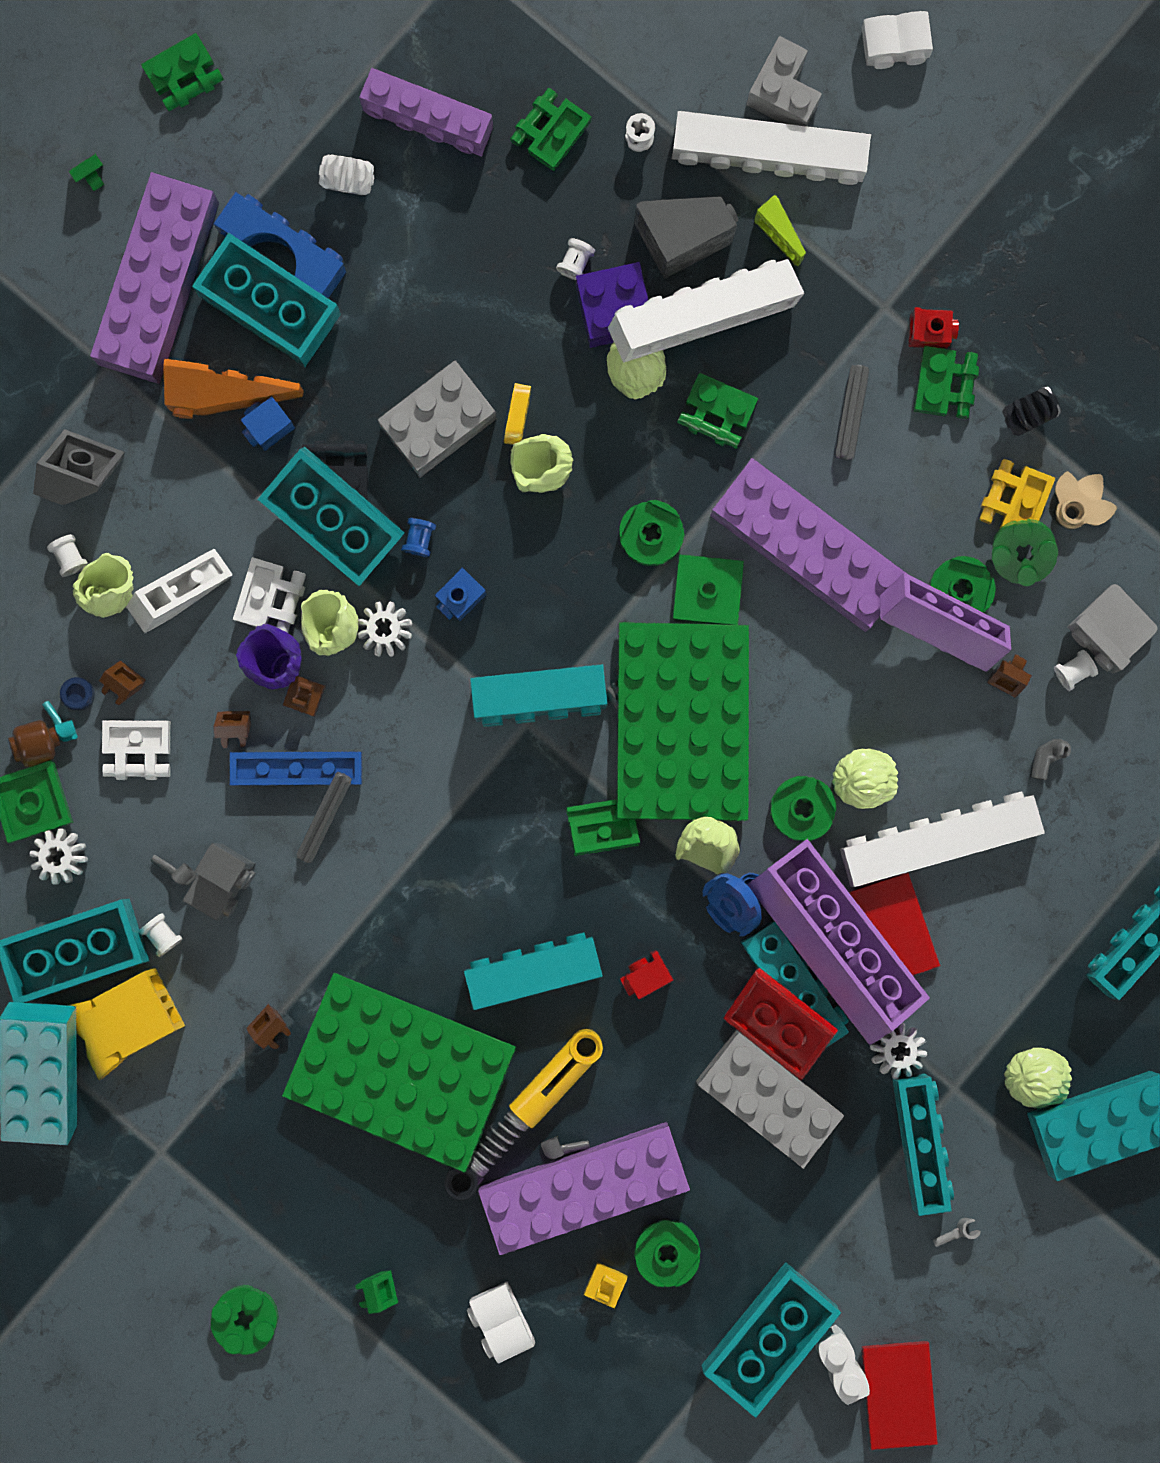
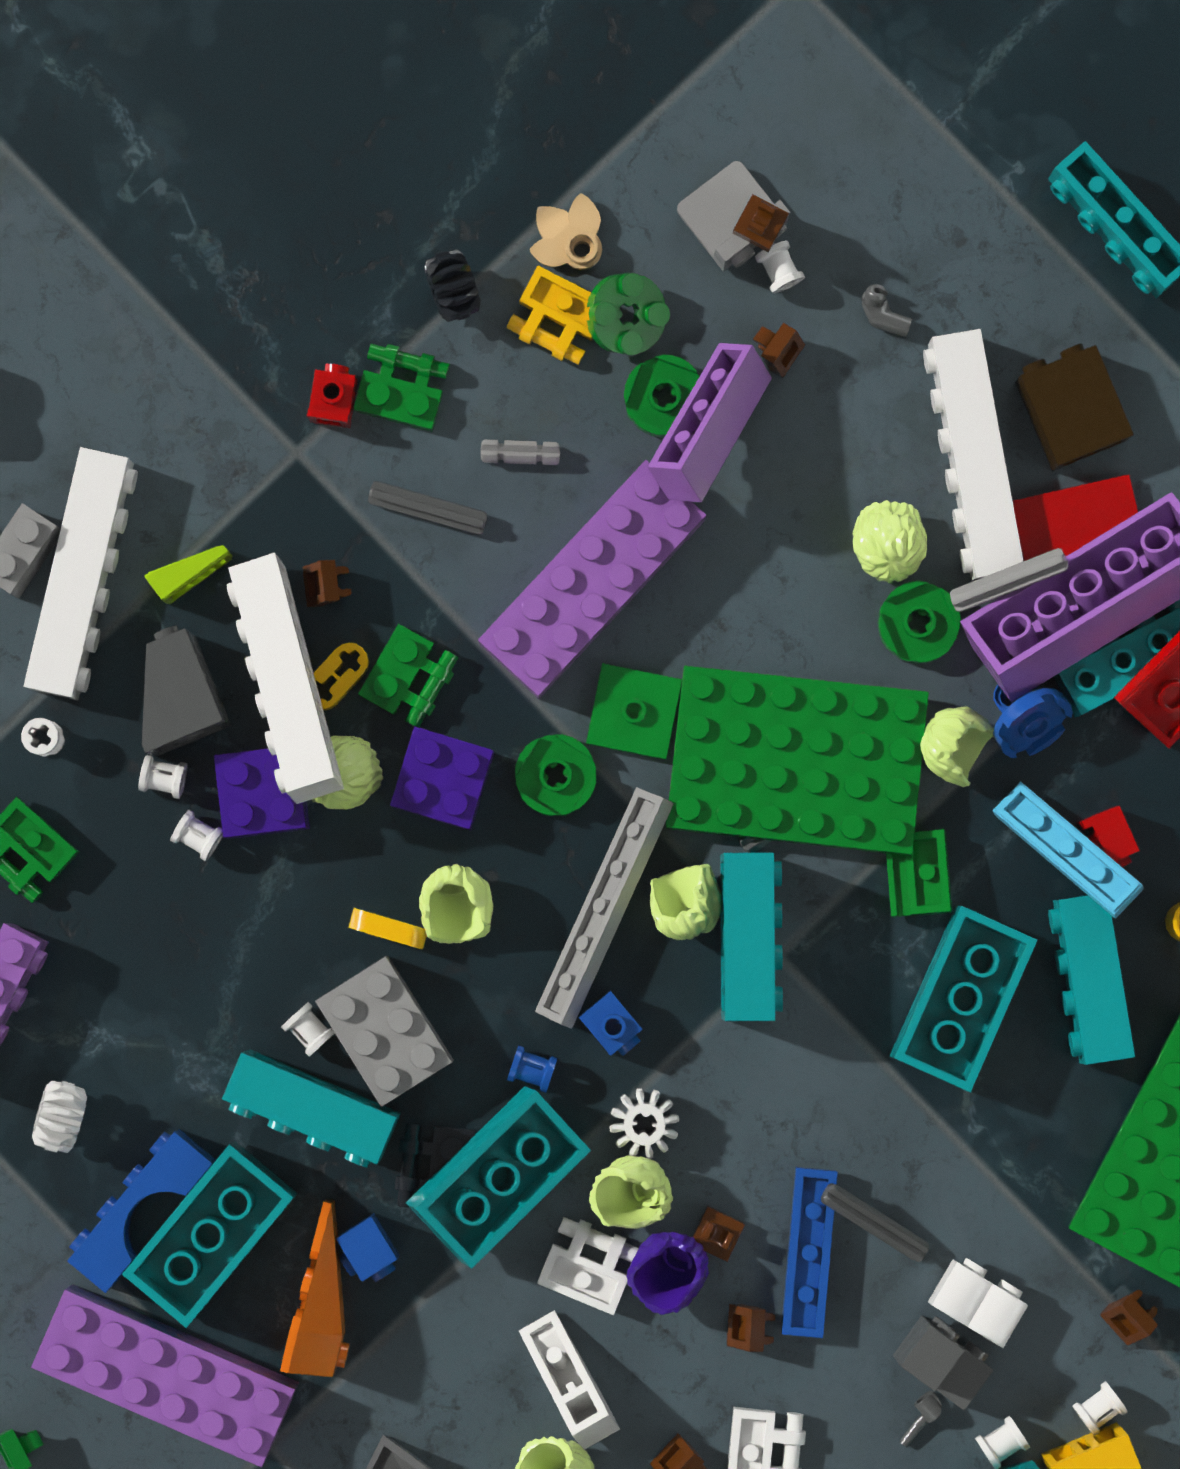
camera: 80 degrees left, 0 degrees up
none -> white bush [138,755,188,799]
none -> teal brick [222,1049,401,1168]
none -> white bush [281,1002,335,1057]
none -> reddish brown tile [302,560,352,607]
none -> yellow beam [314,643,369,711]
none -> dark purple brick [390,726,495,831]
none -> light grey axle [481,439,560,465]
none -> light grey plate [535,787,674,1029]
none -> yellowish green hair [650,864,723,940]
none -> reddish brown tile [732,194,789,253]
none -> teal brick [890,906,1037,1093]
none -> white brick [928,1258,1028,1348]
none -> light grey axle [950,548,1069,612]
none -> medium azure tile [992,781,1144,919]
none -> dark brown brick [1015,343,1134,472]
none -> white bush [1072,1381,1128,1436]

